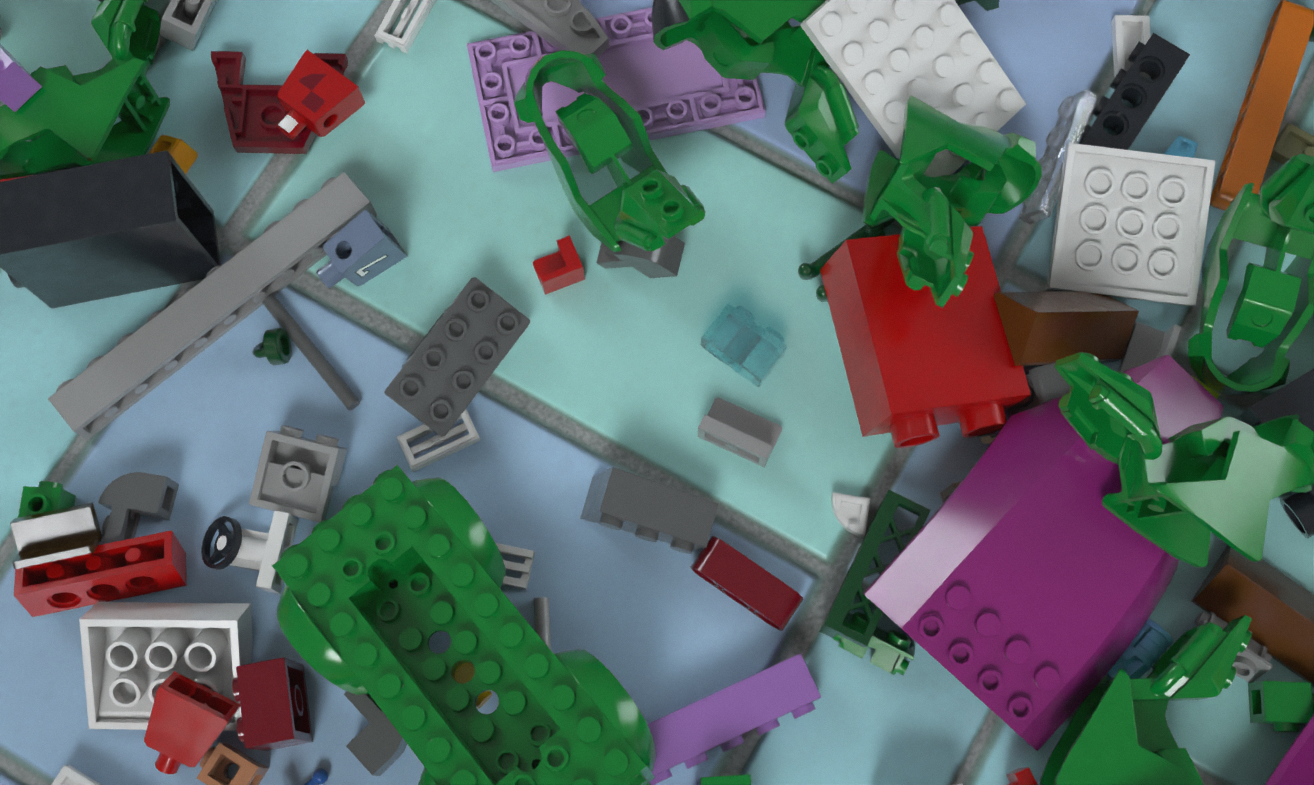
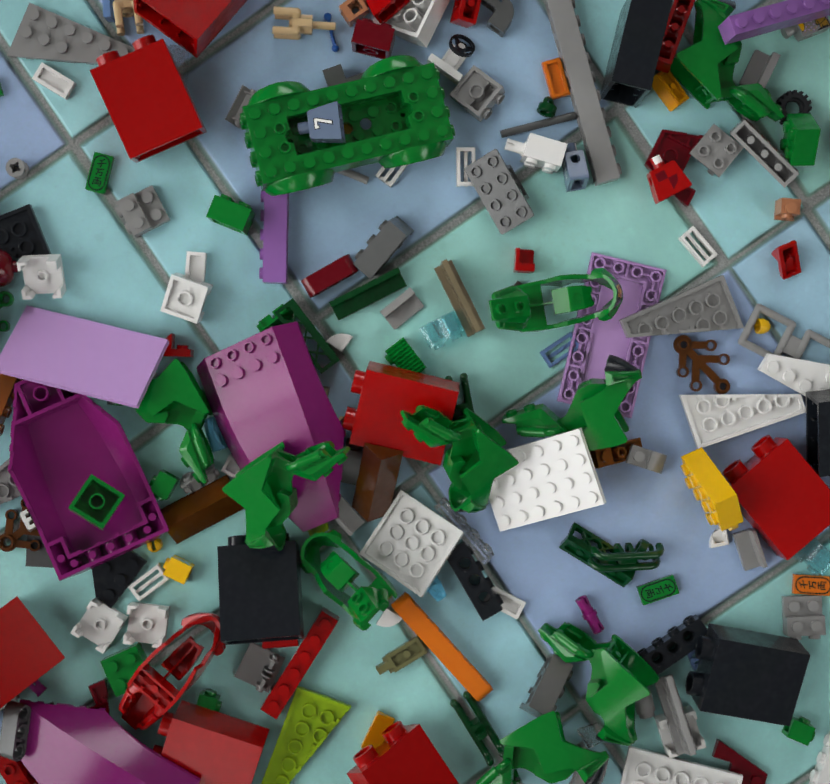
camera: 120 degrees right, 15 degrees up
none -> white tile [221,454,240,478]
none -> sand blue torso [298,101,346,143]
none -> dark green fence [329,267,407,320]
none -> green brick [385,337,427,373]
none -> dark tan fence [434,259,485,337]
none -> white brick [504,133,568,174]
none -> medium blue tile [539,332,579,368]
none -> orange tile [541,57,570,100]
none -> light grey hinge [689,124,744,177]
none -> light grey panel [739,50,781,88]

